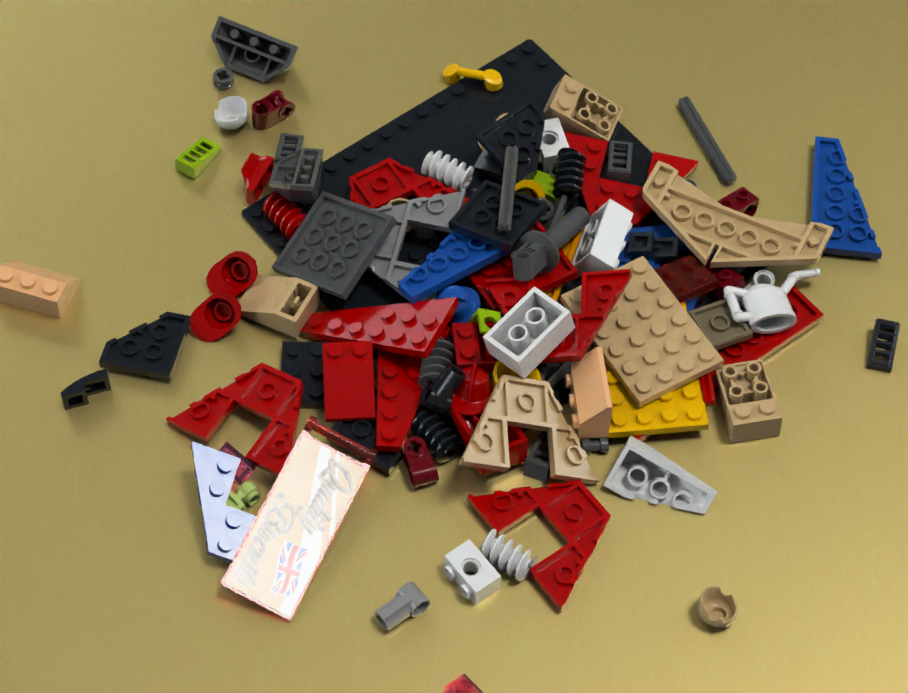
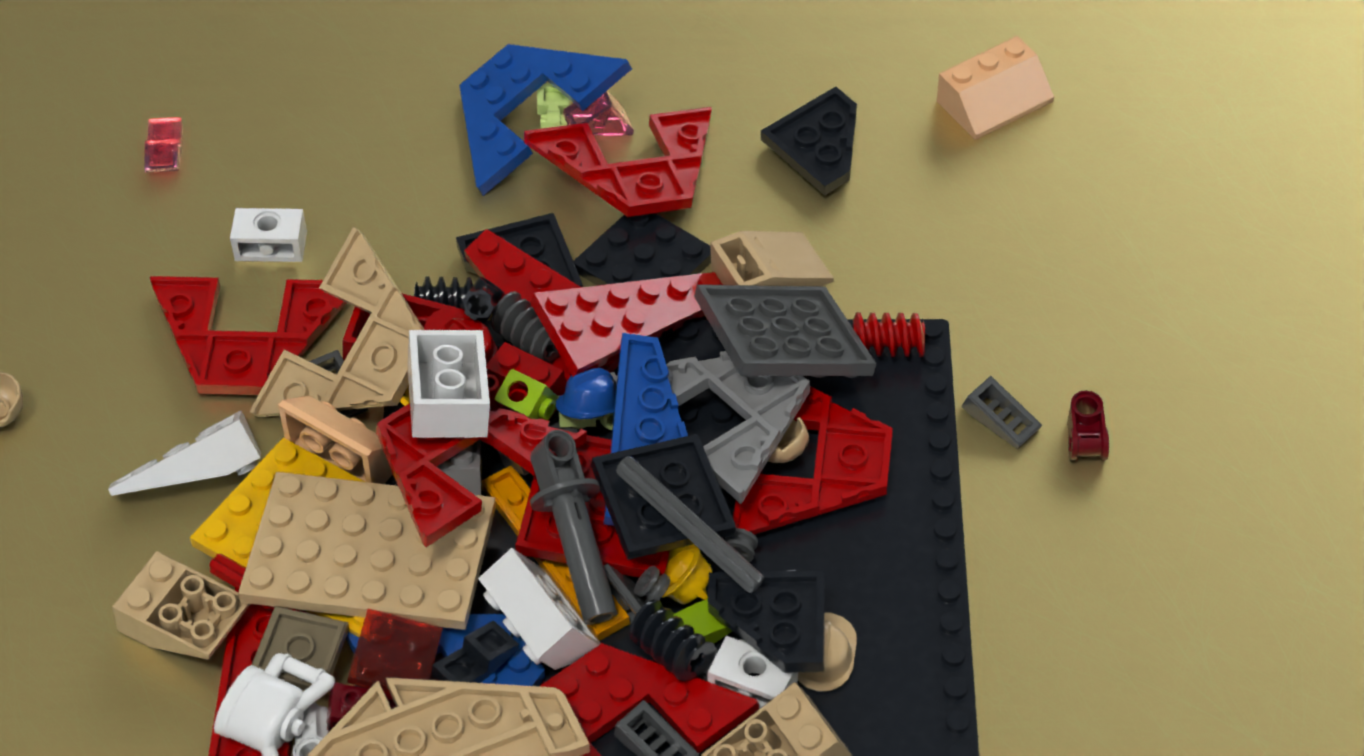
camera: 130 degrees right, 5 degrees down
black slope [61,369,111,410] -> none
lime slope [175,137,222,179] -> none
red piece [190,292,242,342] -> none
red piece [207,251,258,297] -> none
dark grey wedge [211,16,299,83] -> none
dark grey bush [213,68,234,90] -> none
white hair [214,96,249,130] -> none
flag [220,415,378,621] -> none
red slope [241,153,274,205] -> none
dark grey wedge [269,148,324,205] -> none
red slope [322,341,376,422] -> none
light grey piece [374,582,430,631] -> none
dark red piece [403,436,439,488] -> none
white piece [421,150,474,191] -> none
yellow bar [442,63,503,91] -> none
white piece [481,529,538,582] -> none

